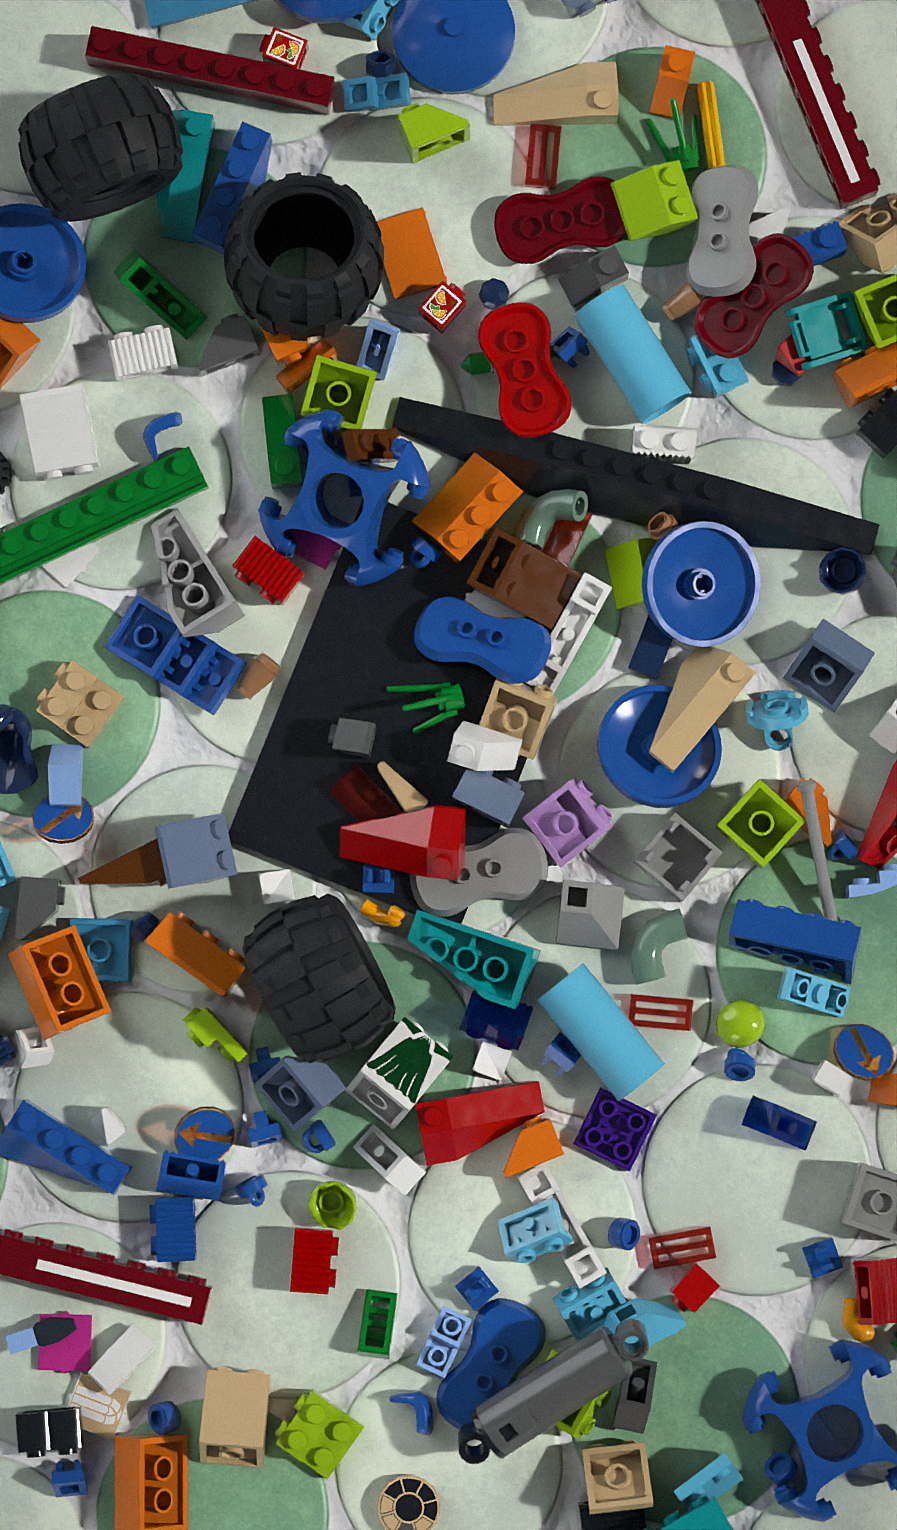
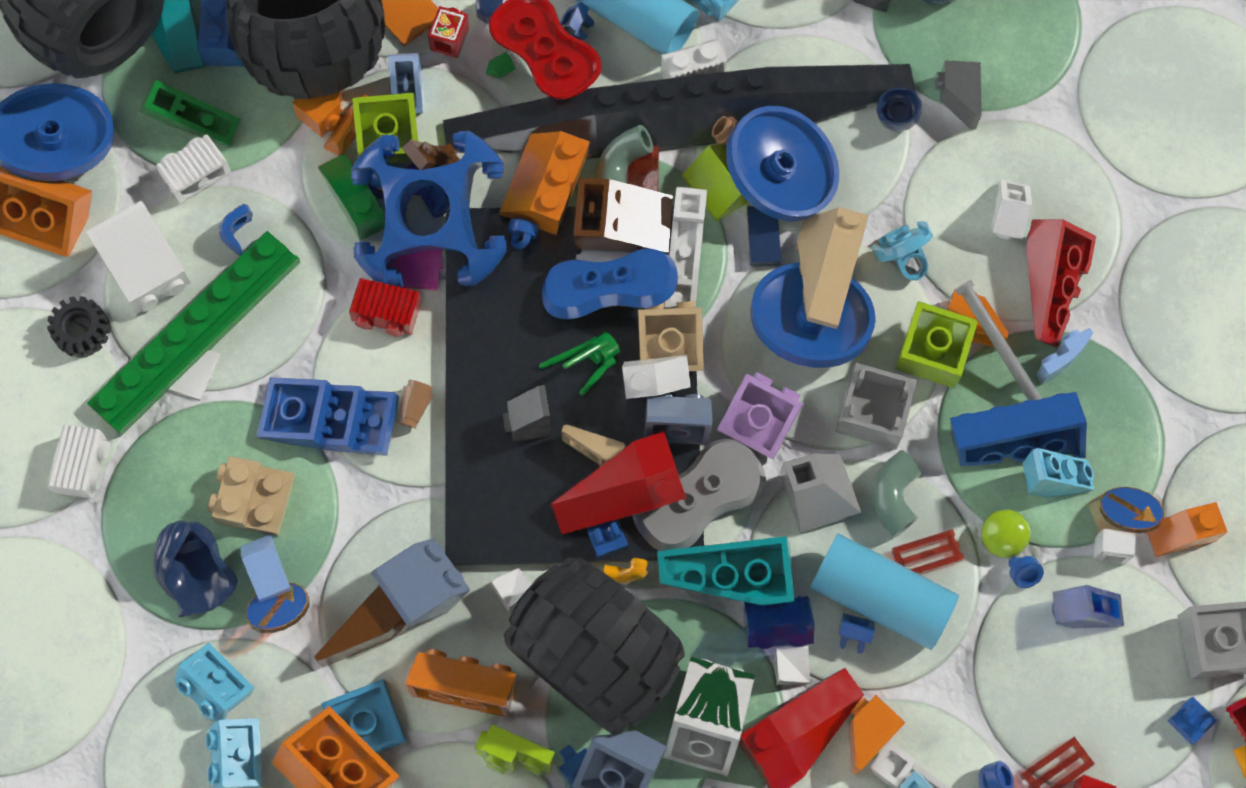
camera: 25 degrees left, 15 degrees down
dark grey slope [15,876,66,940] -> none
dark blue tile [131,911,159,942] -> none
light grey wedge [151,508,245,637] -> none
dark grey slope [198,314,260,377] -> none
clear red slope [331,765,401,822] -> none
dark purple tile [573,1087,657,1172] -> none
sand blue slope [783,618,875,713] -> none
blue tile [827,829,859,860] -> none

